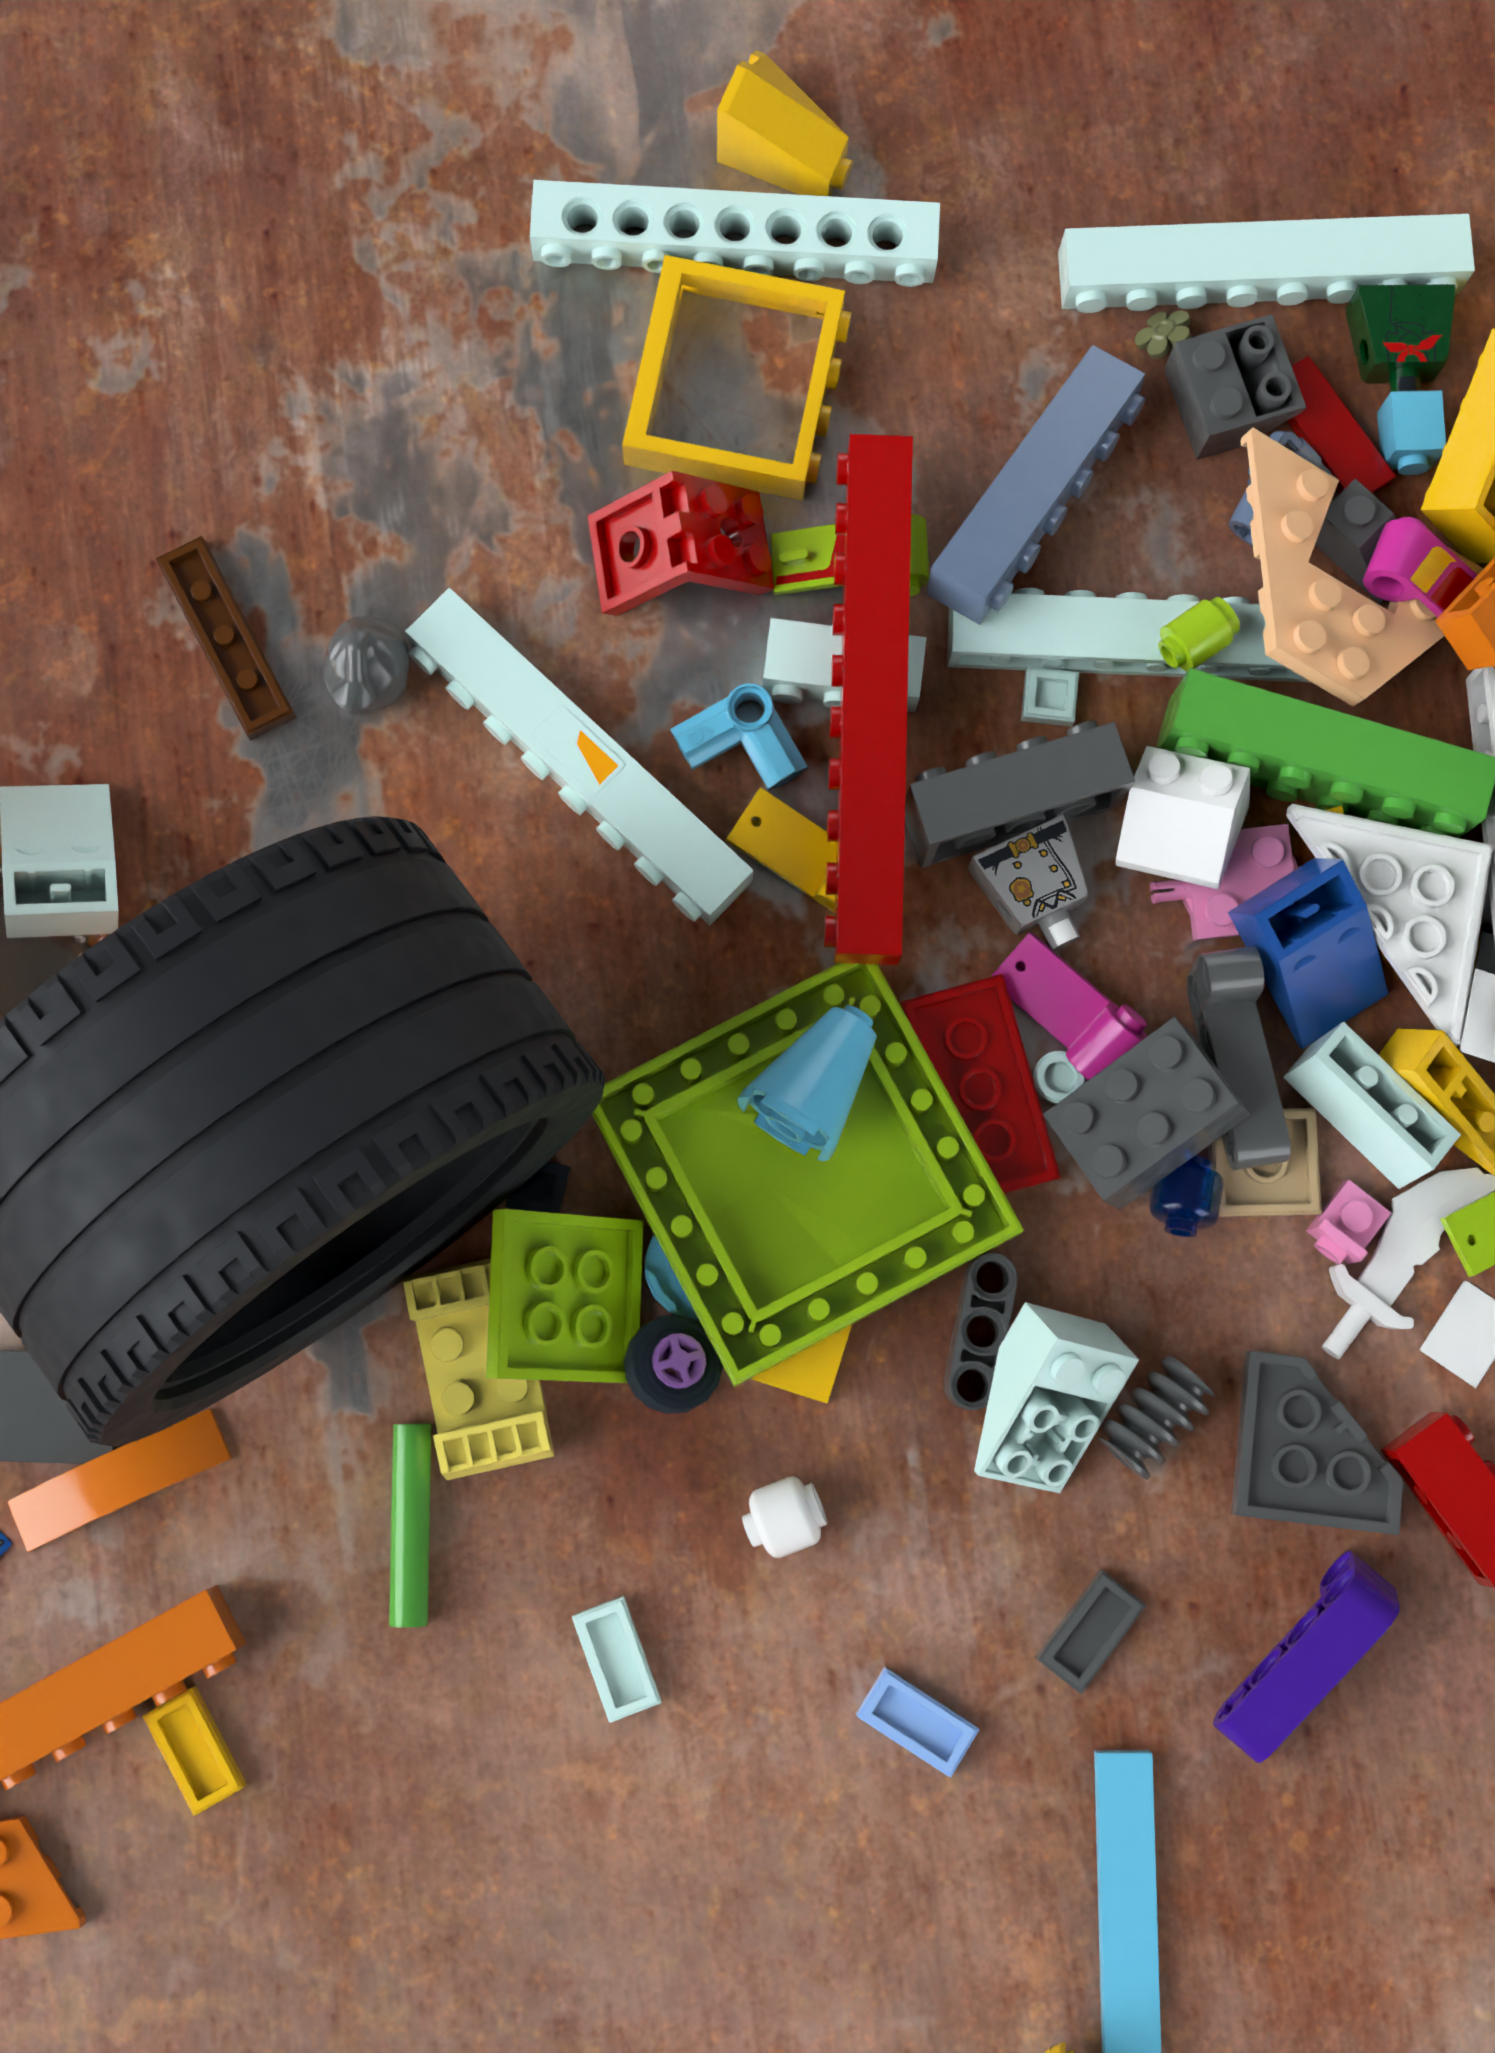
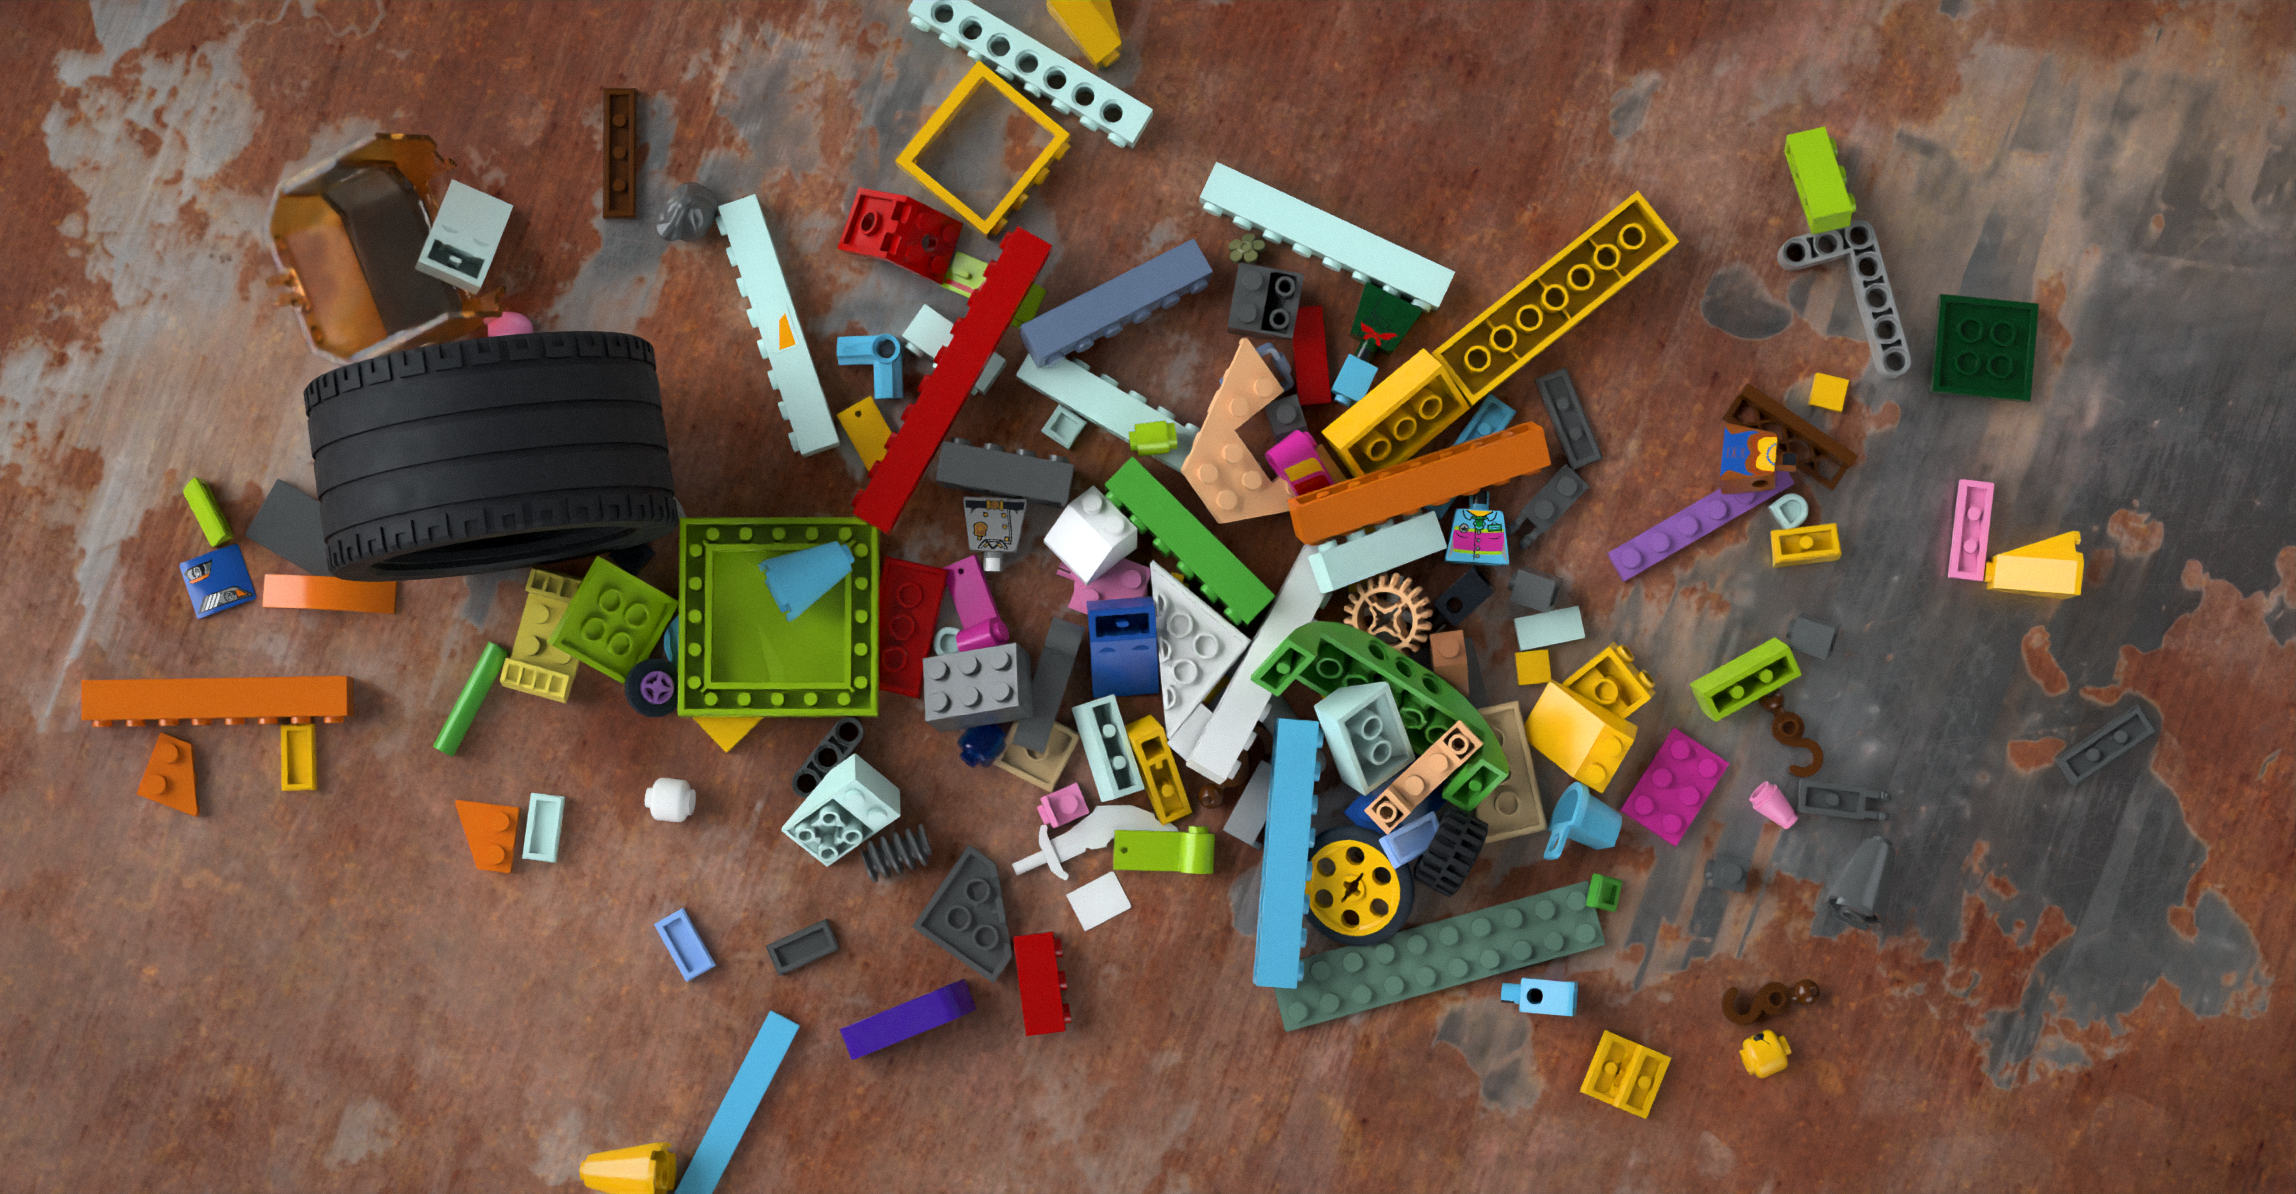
camera: 35 degrees right, 5 degrees up
none -> orange wing [455,800,521,873]

